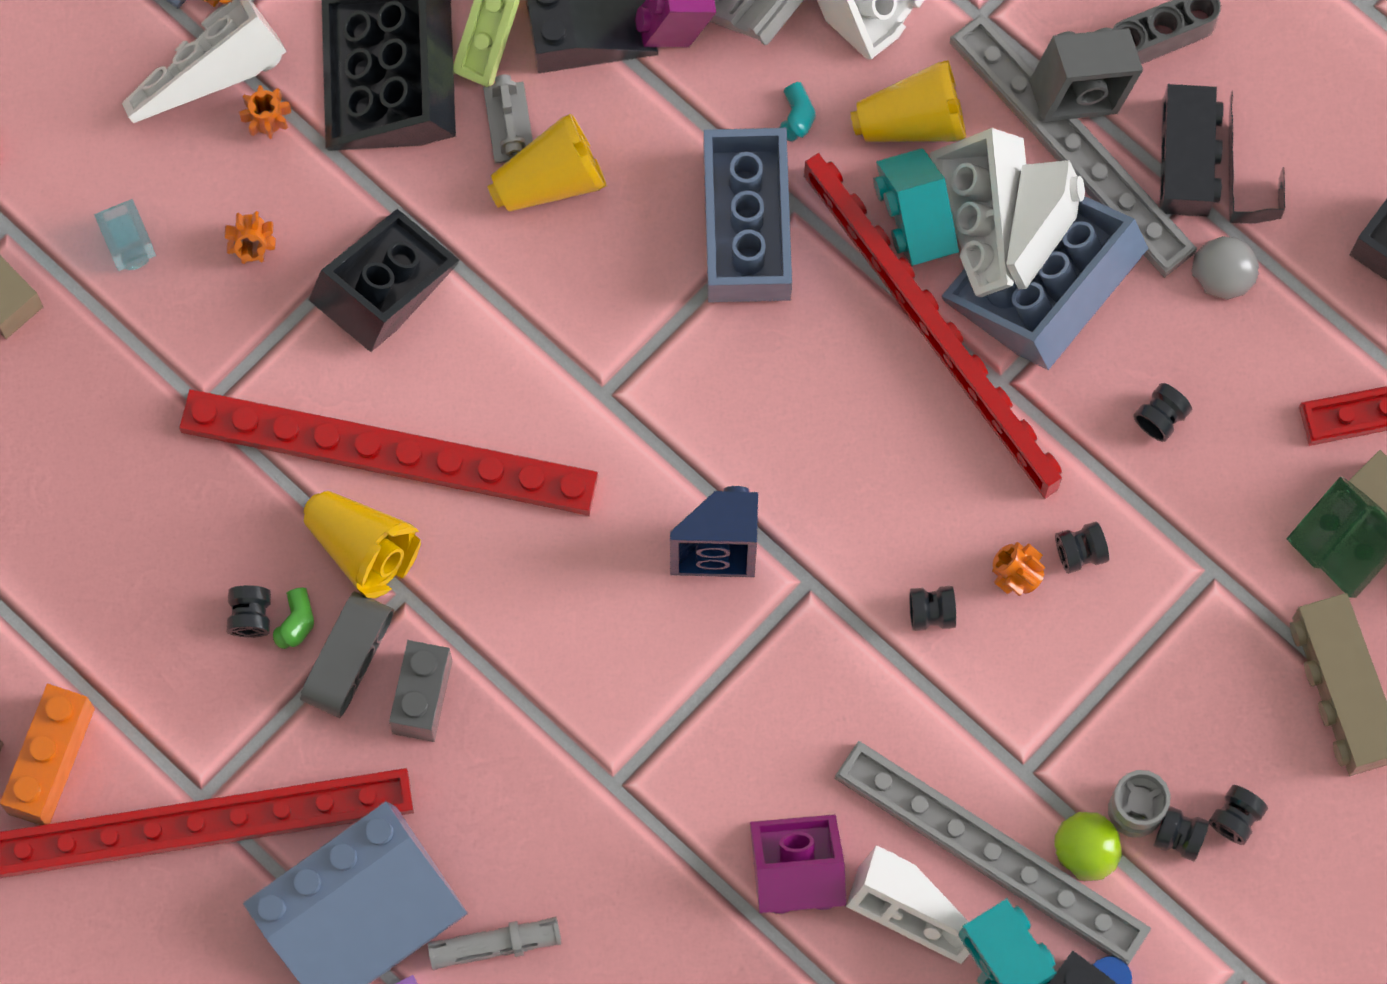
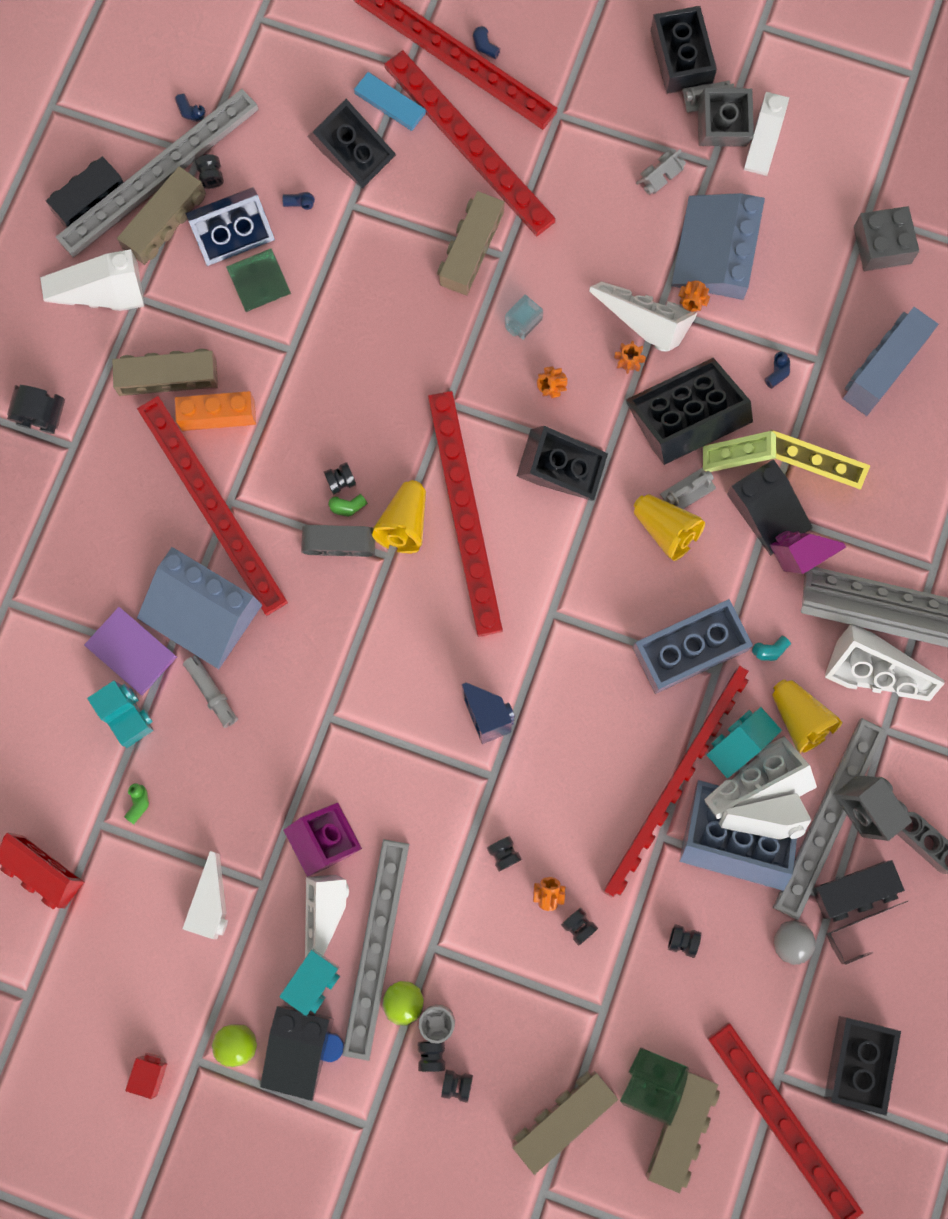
camera: 70 degrees right, 5 degrees up
dark grey brick [389,640,452,742] -> none

